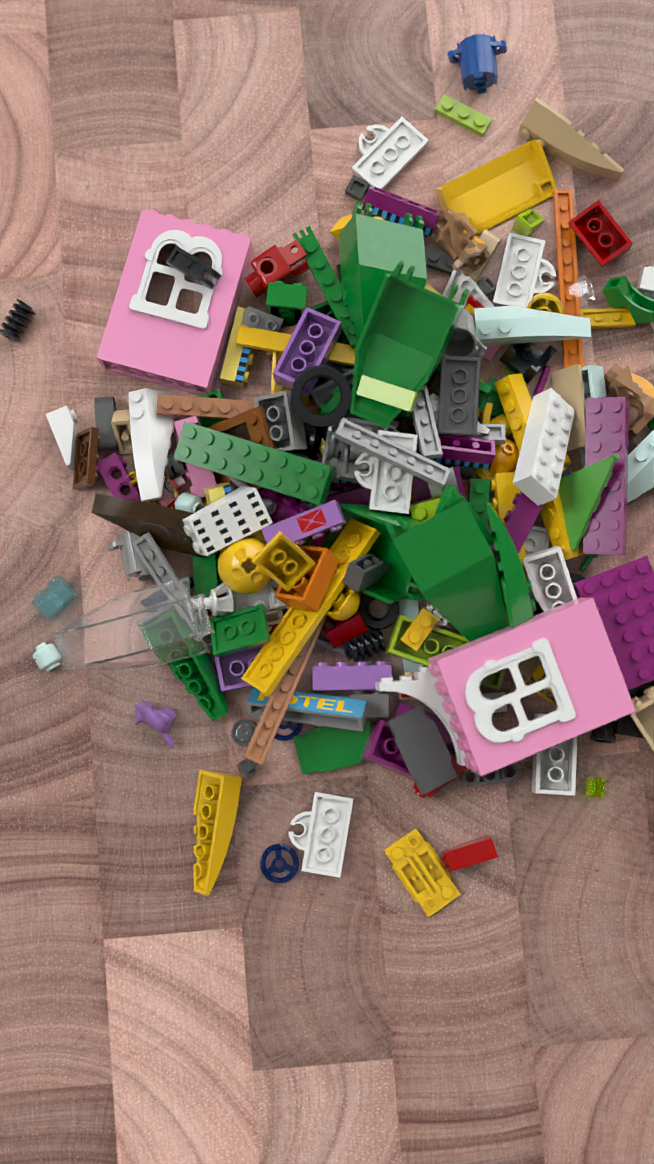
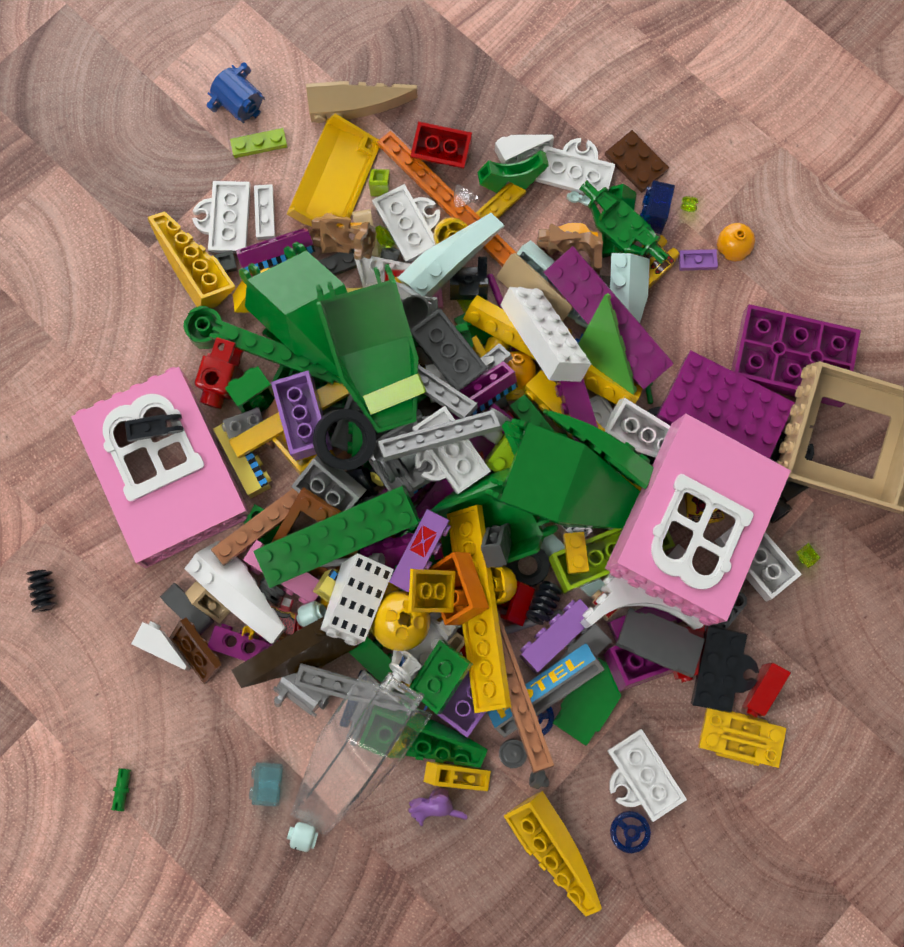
camera: 45 degrees left, 5 degrees down
none -> yellow wedge [148,212,235,308]
none -> green brick [183,306,223,349]
none -> white plate [254,184,276,240]
none -> clear neon green plate [375,225,395,247]
none -> yellow slope [424,761,491,791]
none -> black plate [691,626,759,712]

